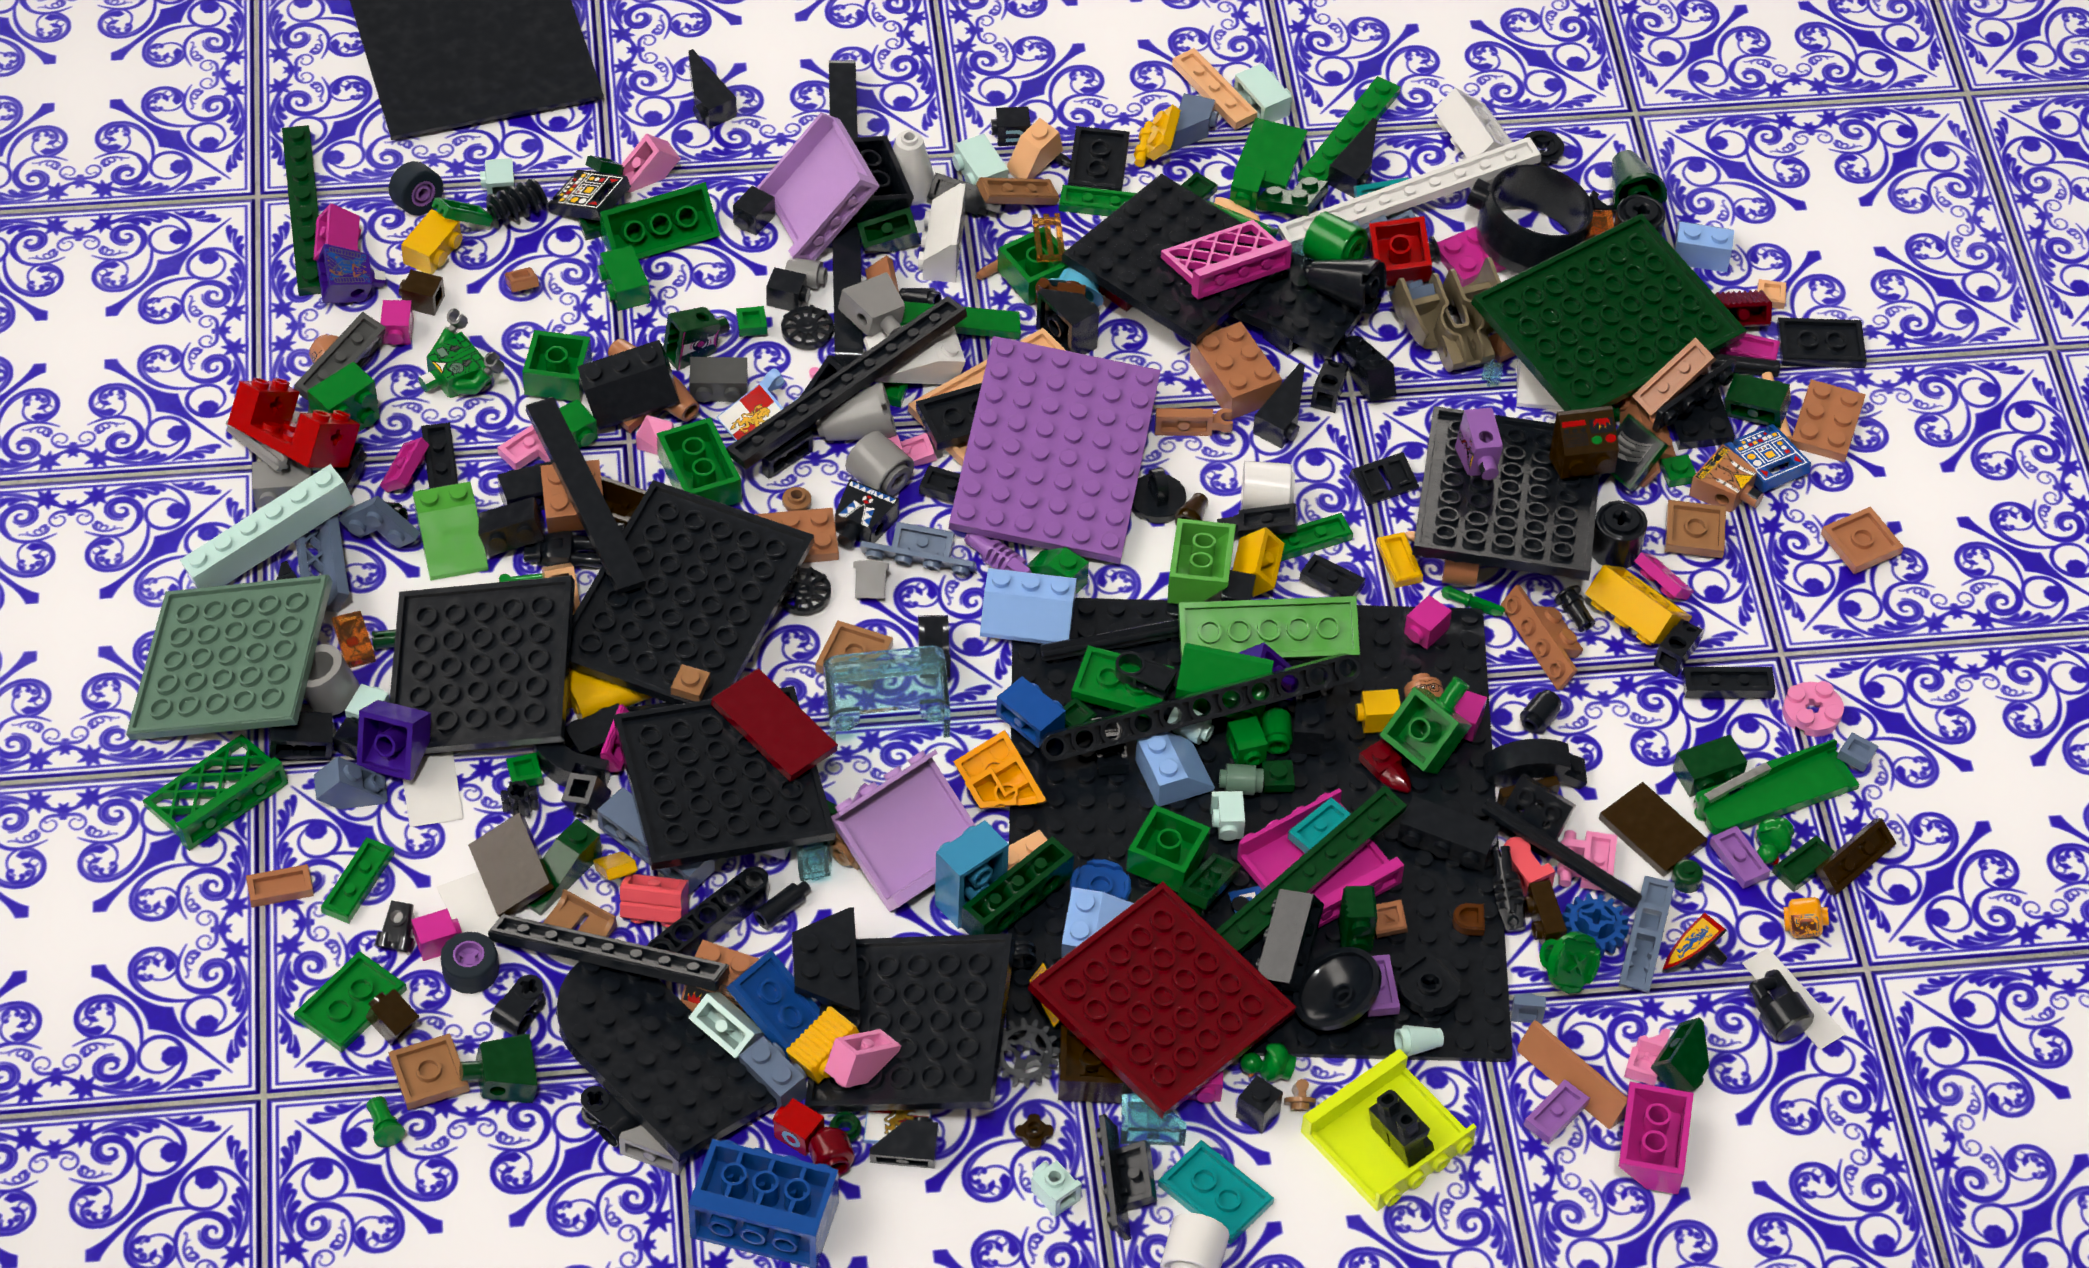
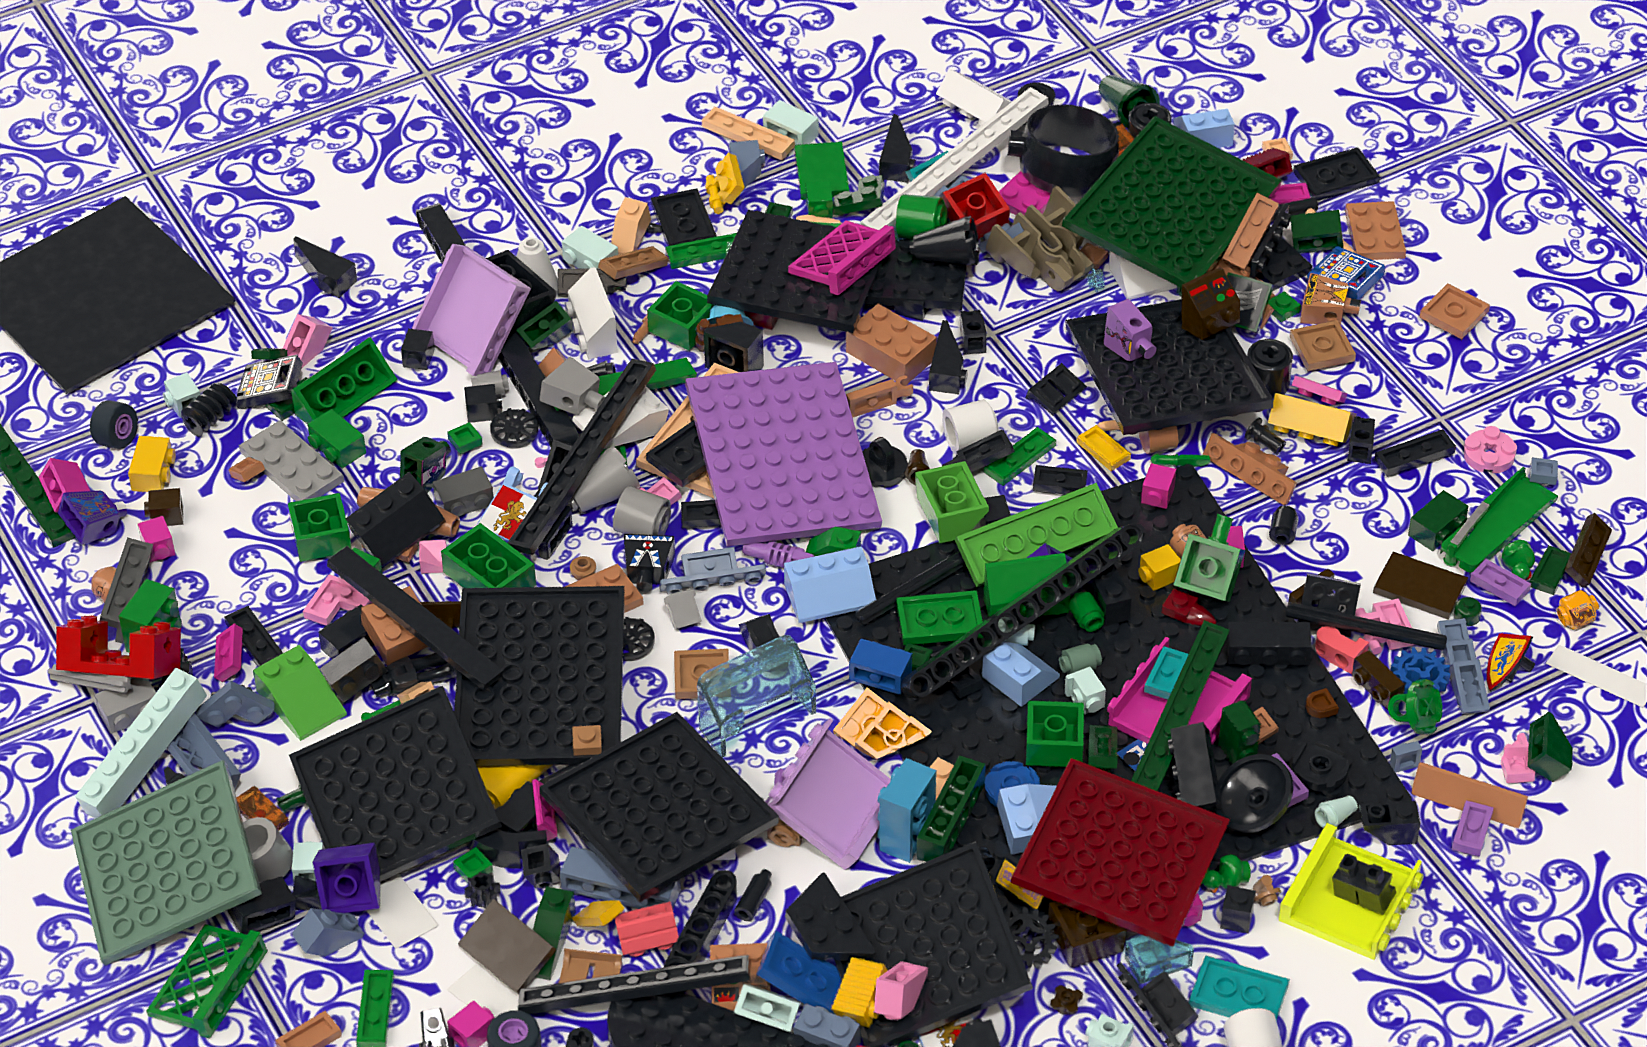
camera: 20 degrees left, 5 degrees down
green torso [418,308,504,398] -> none
green tile [432,197,493,227] -> none
dark red tile [711,668,838,782] -> none
clear light blue slope [797,841,832,881] -> none
black brick [991,106,1031,146] -> none
clear orange tile [1032,213,1065,262] -> none
black piece [1115,651,1177,700] -> none
green brick [1226,716,1268,766] -> none
yellow brick [1232,527,1285,597] -> none
dark green plate [1261,760,1295,793] -> none
green plate [1297,76,1401,182] -> none
black slope [1337,336,1397,402] -> none
black arch [1483,739,1587,789] -> none
black hinge [1491,846,1526,933] -> none
dark pink slope [1618,1082,1694,1195] -> none
black piece [1749,969,1814,1042] -> none
none -> light grey plate [239,420,344,501]
none -> black slope [1359,801,1421,845]

